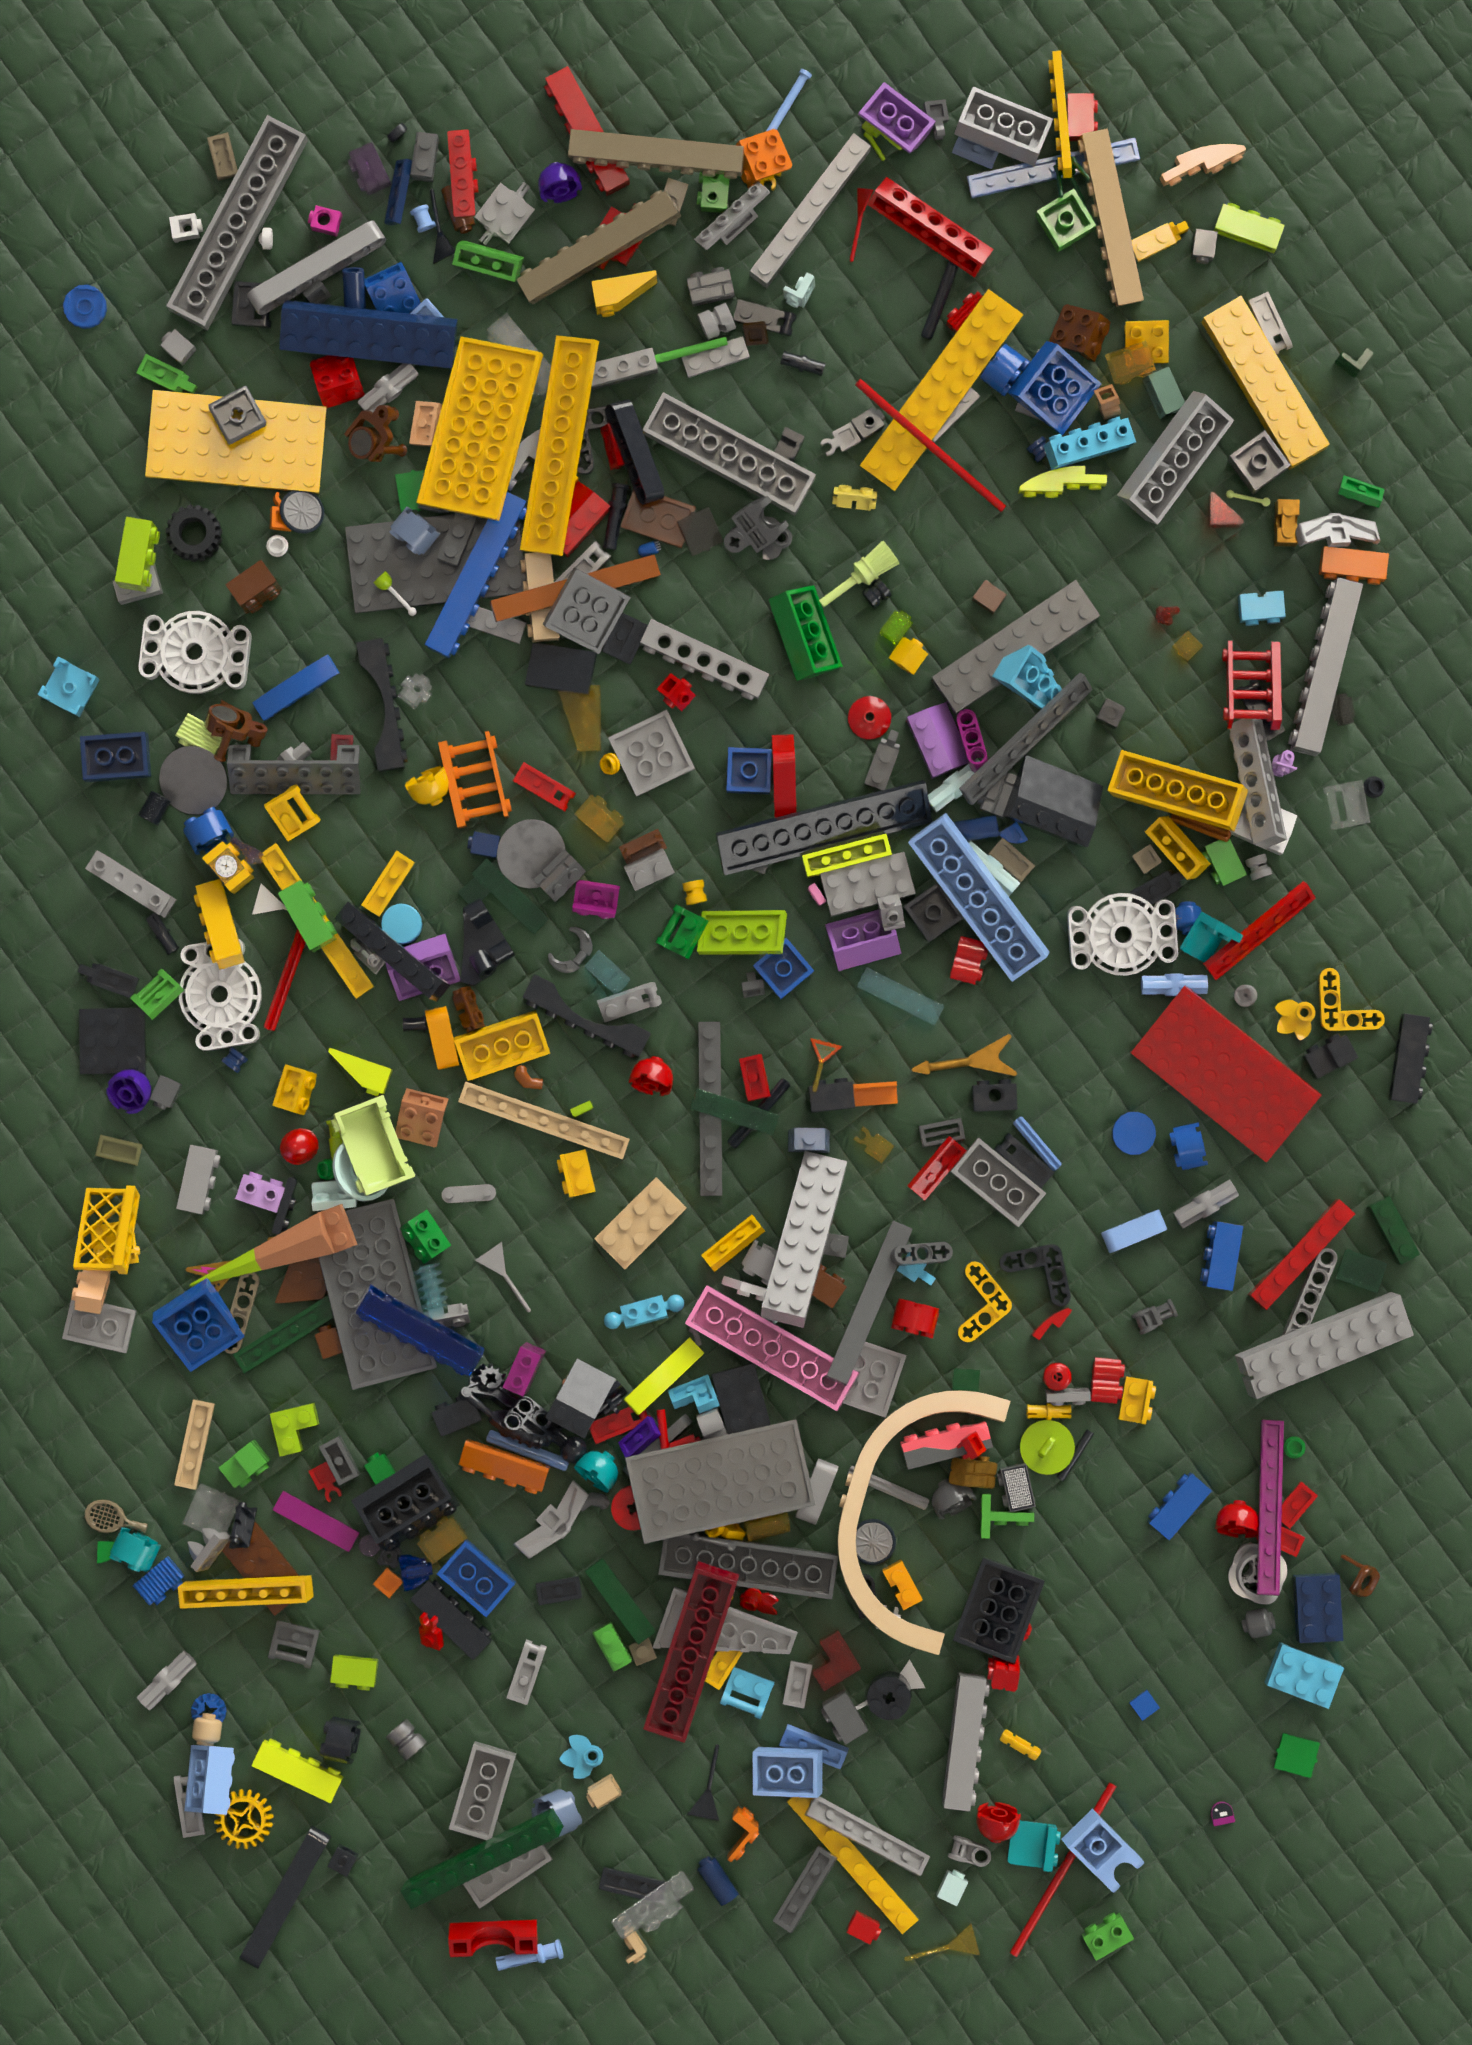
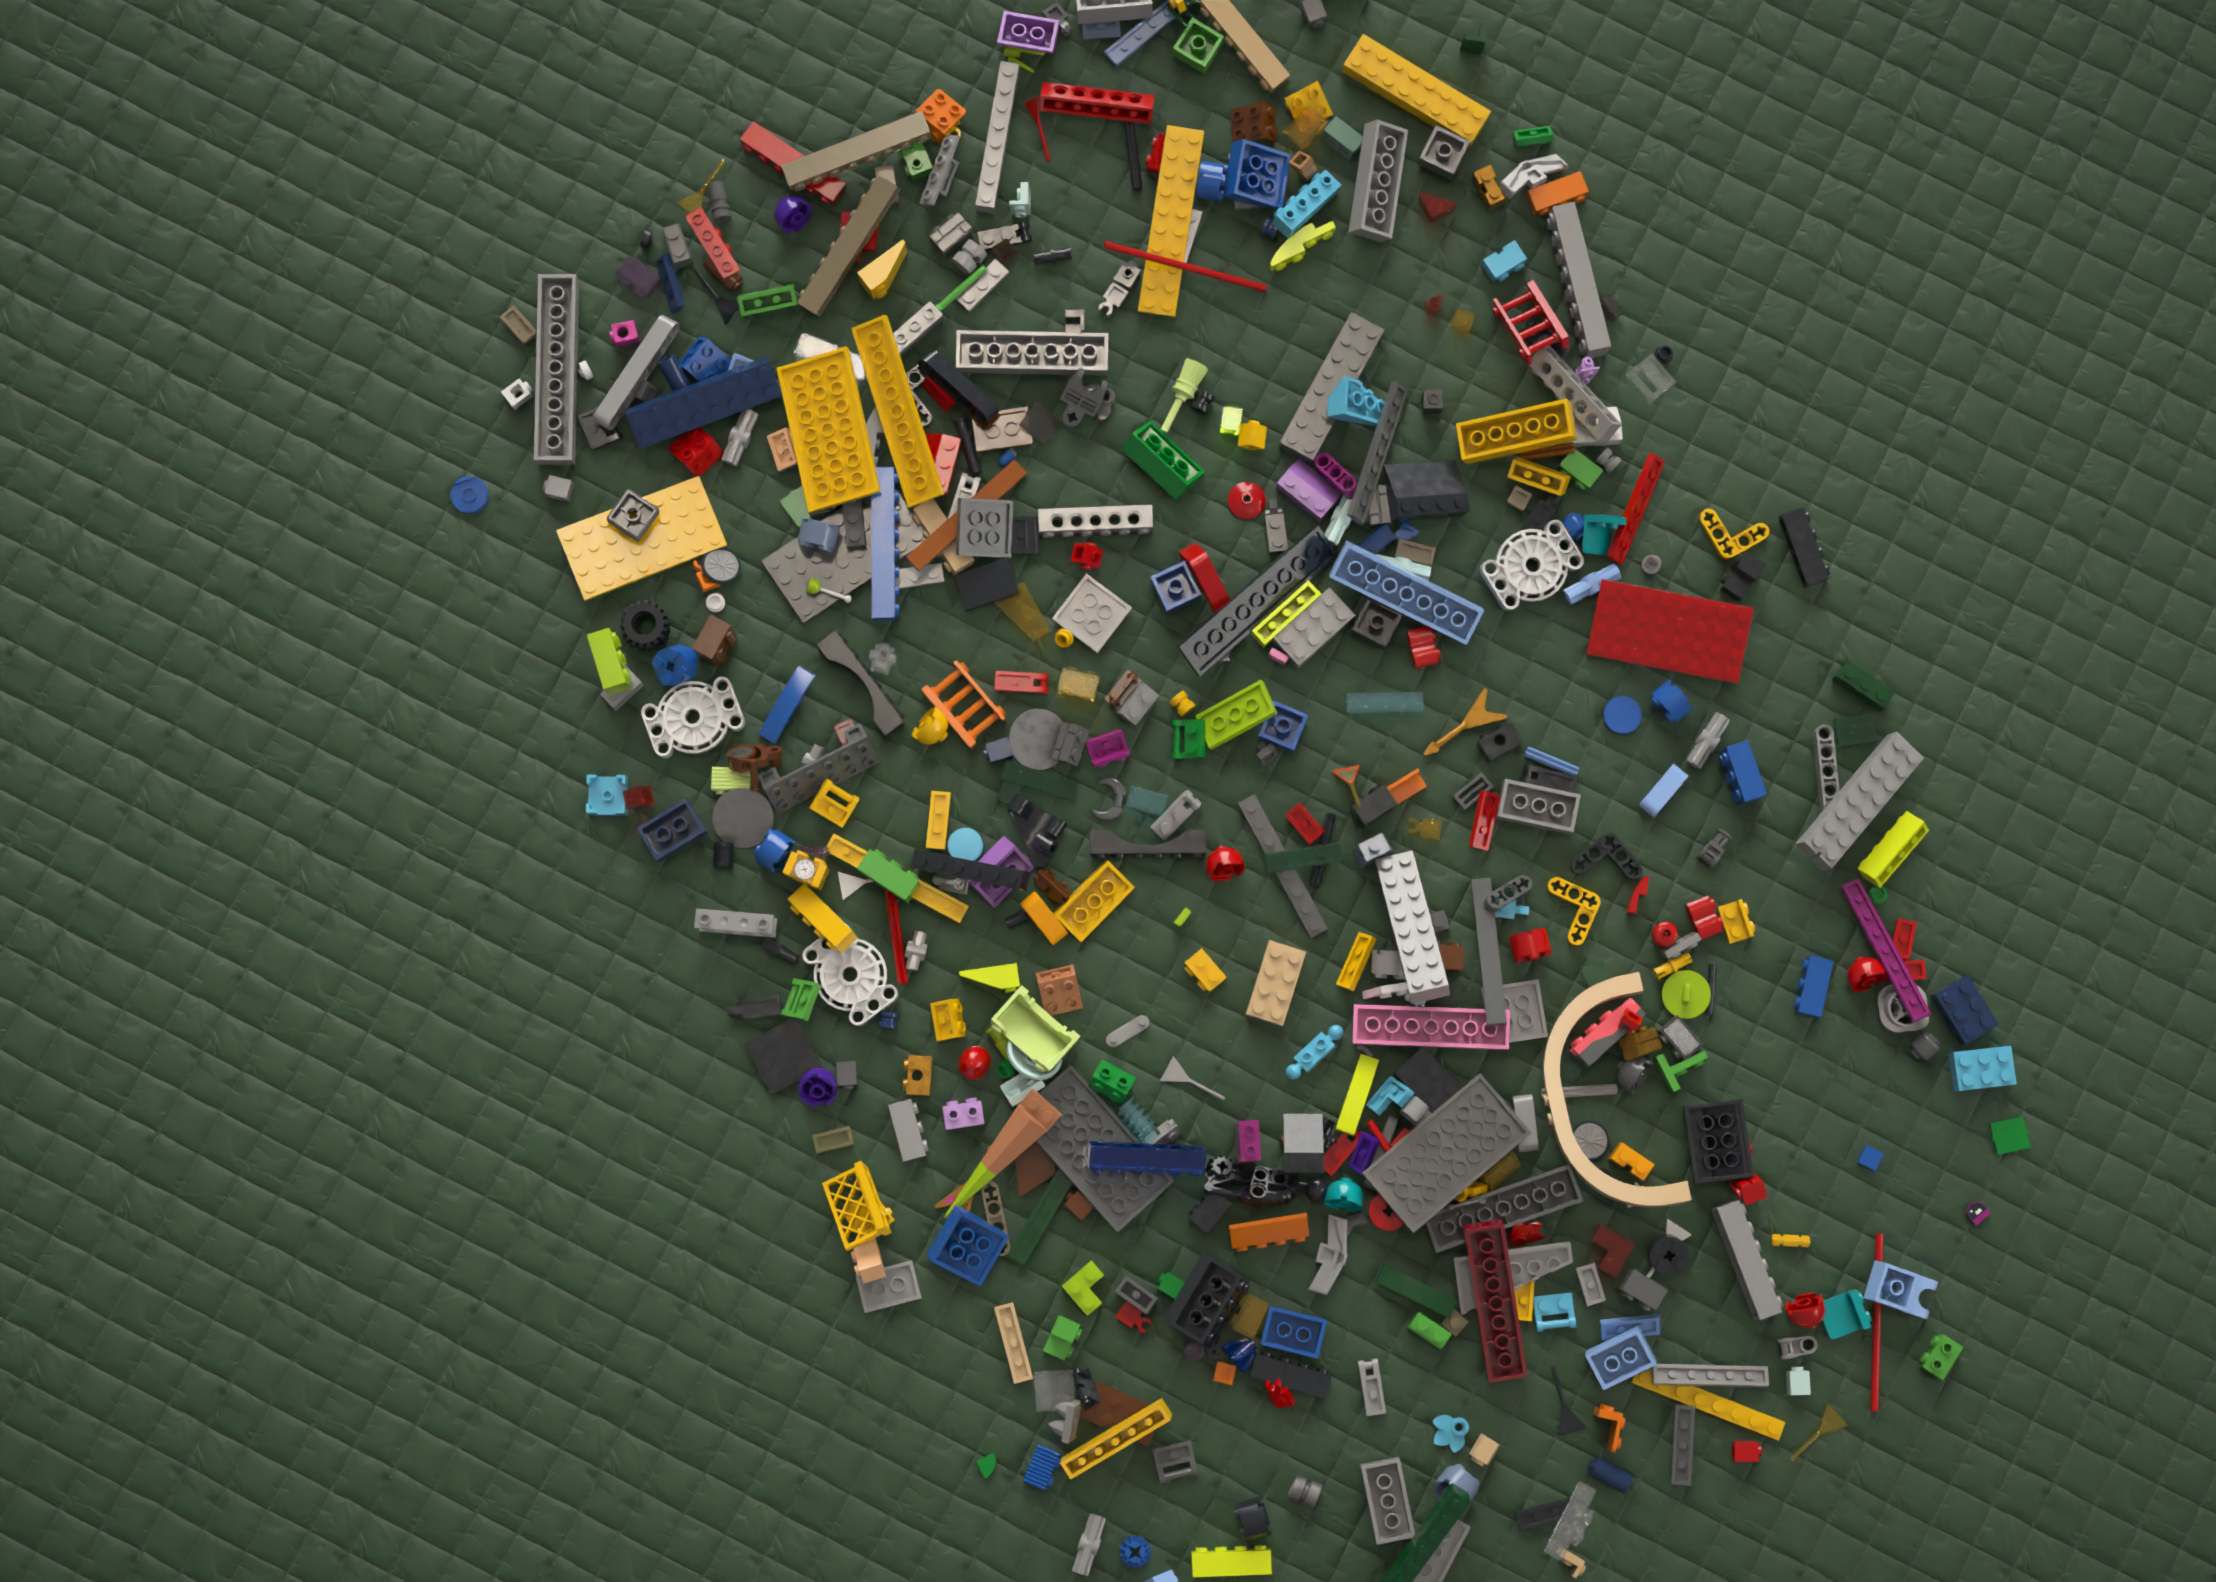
camera: 25 degrees left, 5 degrees down
dark tan piece [85,1499,148,1534] -> none
teal brick [109,1527,161,1572] -> none
bright green hinge [136,354,198,394] -> none
tan head [192,1713,222,1746] -> none
black hinge [271,1177,298,1235] -> none
magenta tile [273,1490,360,1552] -> none
lime brick [330,1654,378,1690] -> none
reddish brown piece [344,405,407,462] -> none
light blue bush [410,204,436,232] -> none
tan plate [458,1081,630,1159] -> none
light grey plate [474,182,535,246] -> none
medium blue axle [486,1430,569,1471] -> none
dark orange arm [514,1065,543,1089] -> none
black plate [536,1576,582,1605] -> none
light blue bar [766,69,812,131] -> none
medium lavender slope [825,910,901,971] -> none
light yellow hinge [832,485,877,511] -> none
light grey brick [877,894,905,931] -> none
reddish brown panel [972,580,1007,615] -> none
yellow hinge [1131,221,1189,262] -> none
yellowish green hinge [1226,490,1270,507] -> none
plate [1248,292,1293,355] -> none
red arch [1248,1199,1355,1310] -> none
yellow plate [1275,1000,1315,1040] -> none
reddish brown piece [1341,1555,1380,1597] -> none
none -> clear red bracket [623,786,655,809]
none -> blue brick [652,644,698,686]
none -> clear yellow piece [677,159,725,213]
none -> dark grey axle [709,181,732,223]
none -> pearl gold brick [903,1055,933,1096]
none -> light grey axle [905,931,928,971]
none -> neon yellow brick [1858,811,1929,888]

